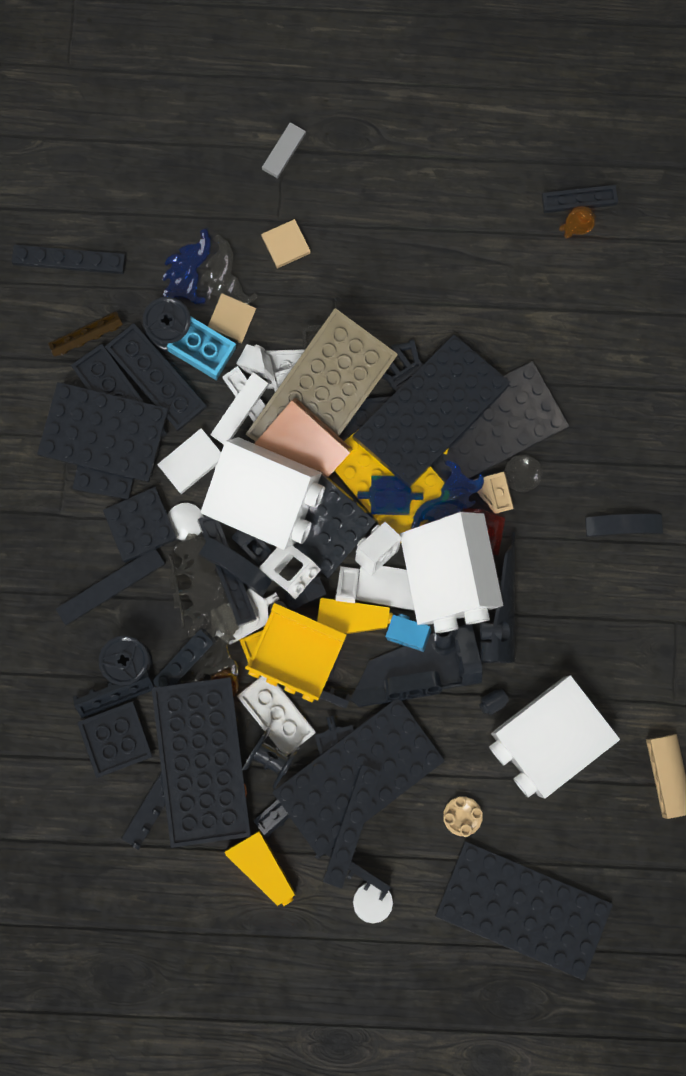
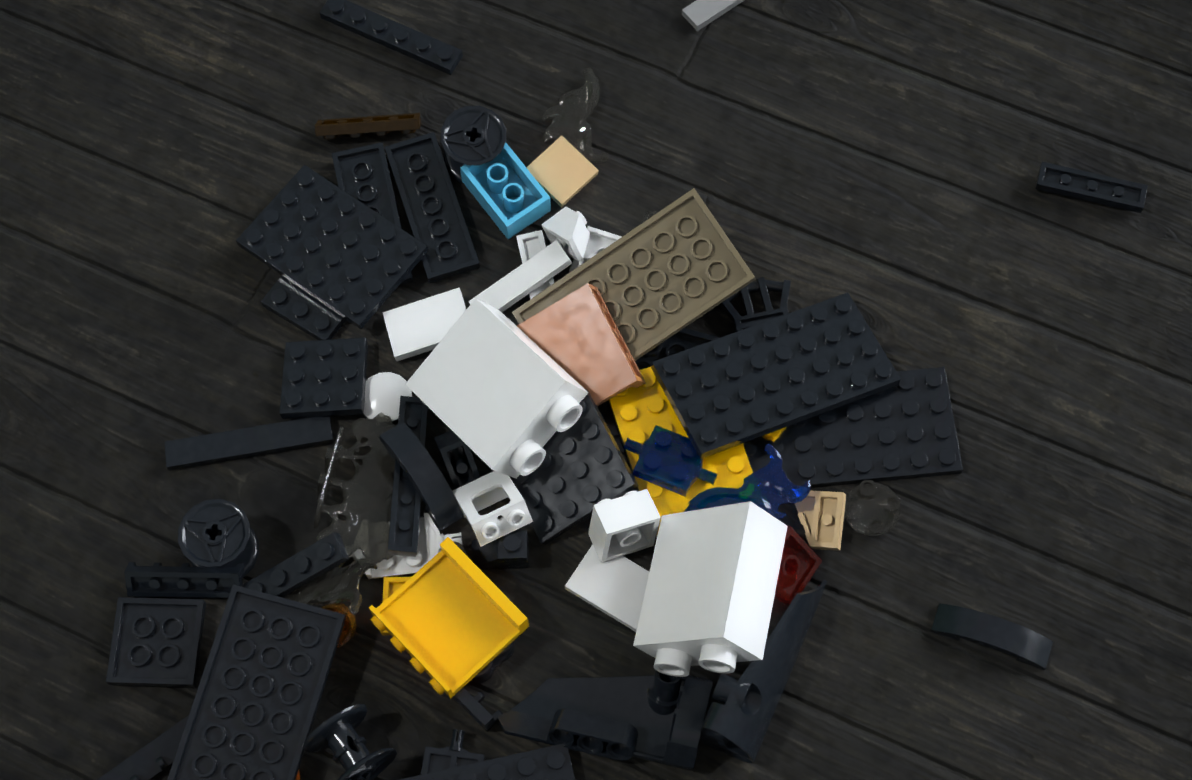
camera: 30 degrees right, 15 degrees down
clear blue piece [163,229,211,304] -> none
white tile [237,676,316,756] -> none
tan tile [261,219,311,268] -> none
yellow slope [317,598,393,634] -> none
white tile [336,566,359,603] -> none
dark azure brick [385,614,431,652] -> none
clear orange piece [559,206,596,239] -> none

